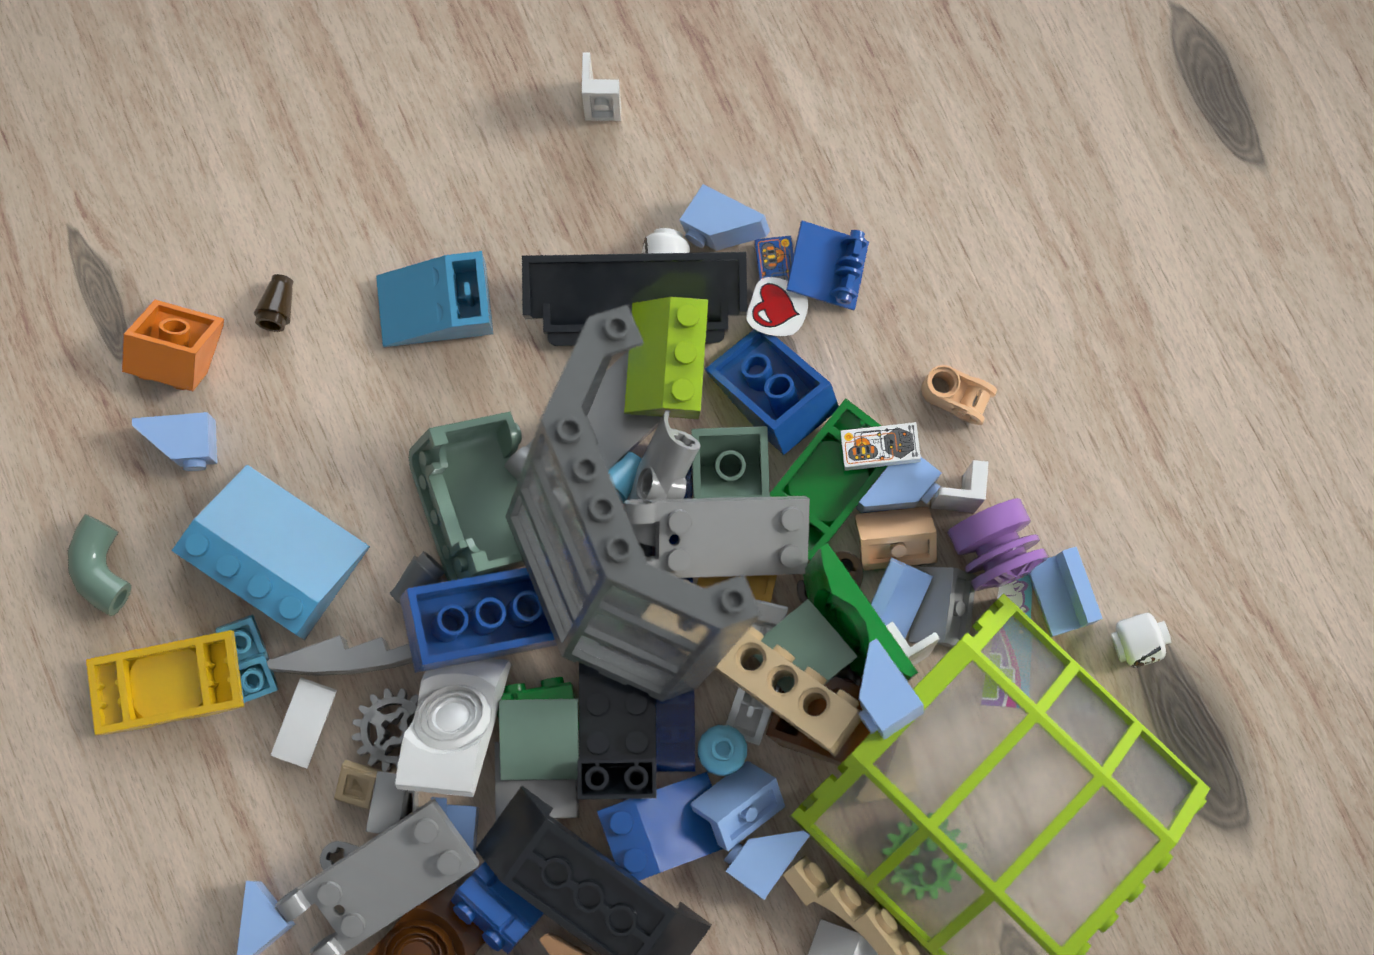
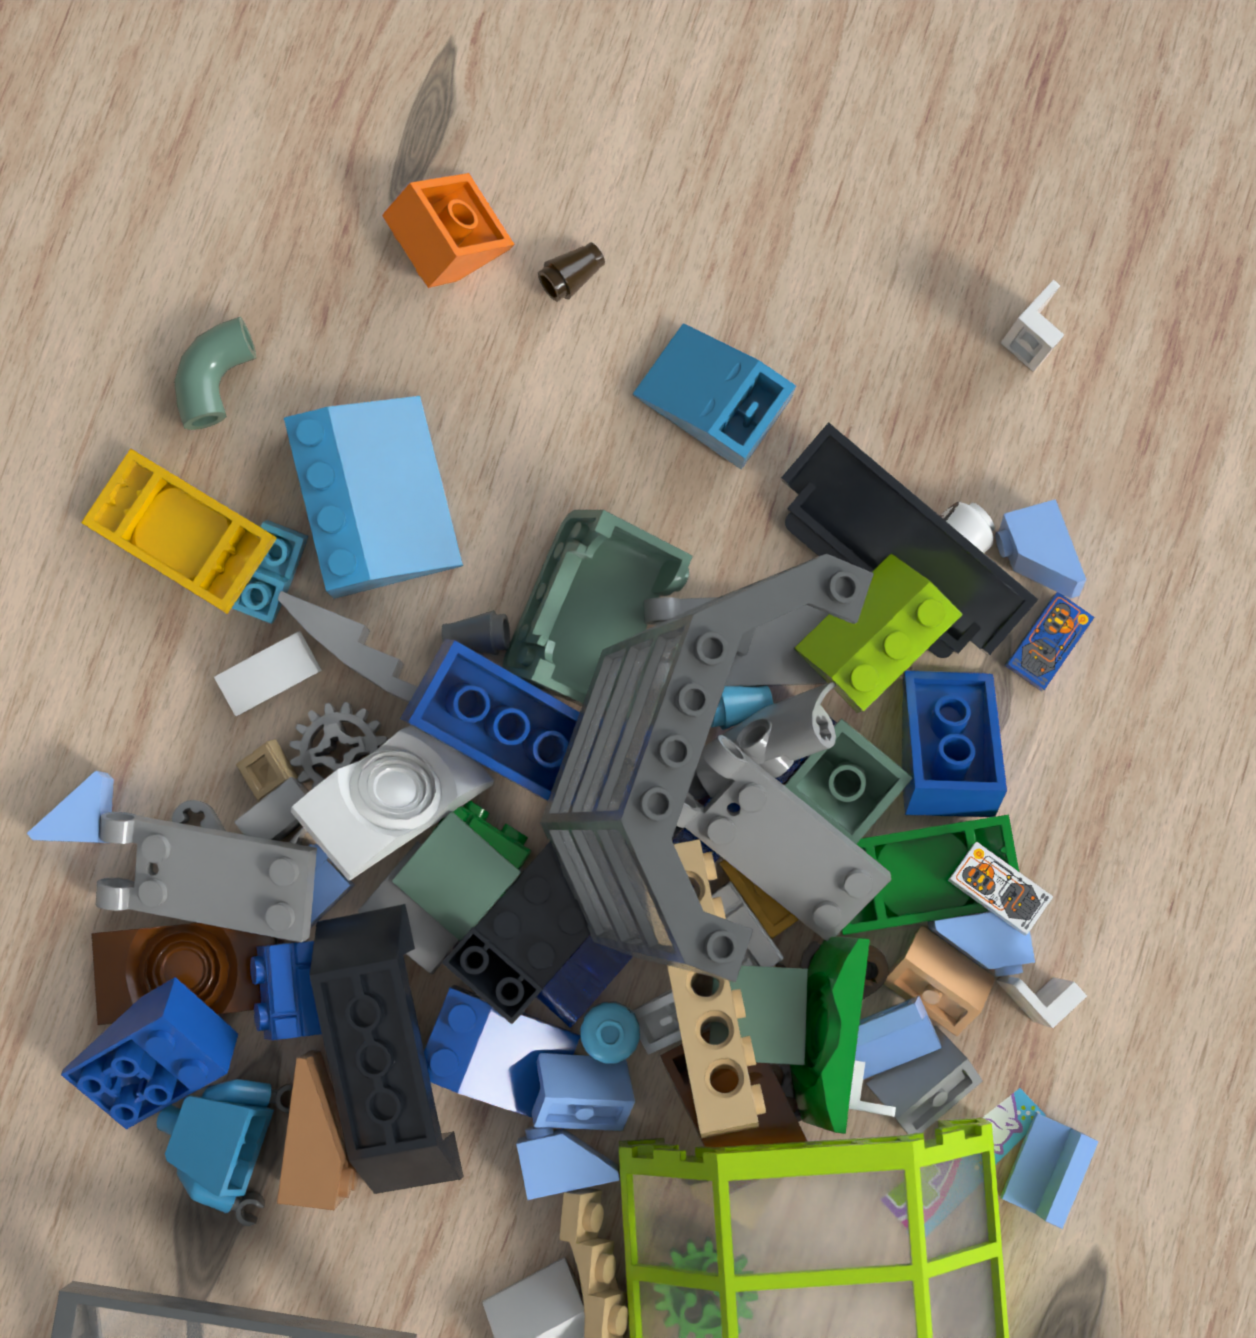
camera: 40 degrees right, 5 degrees up
light blue slope [132,412,218,471] -> none
sticker [746,277,808,336] -> none
blue hinge [786,220,869,311] -> none
light blue slope [858,638,924,740] -> none
light nougat piece [921,365,997,425] -> none
medium lavender wheel [947,498,1049,591] -> none
white head [1111,613,1171,668] -> none

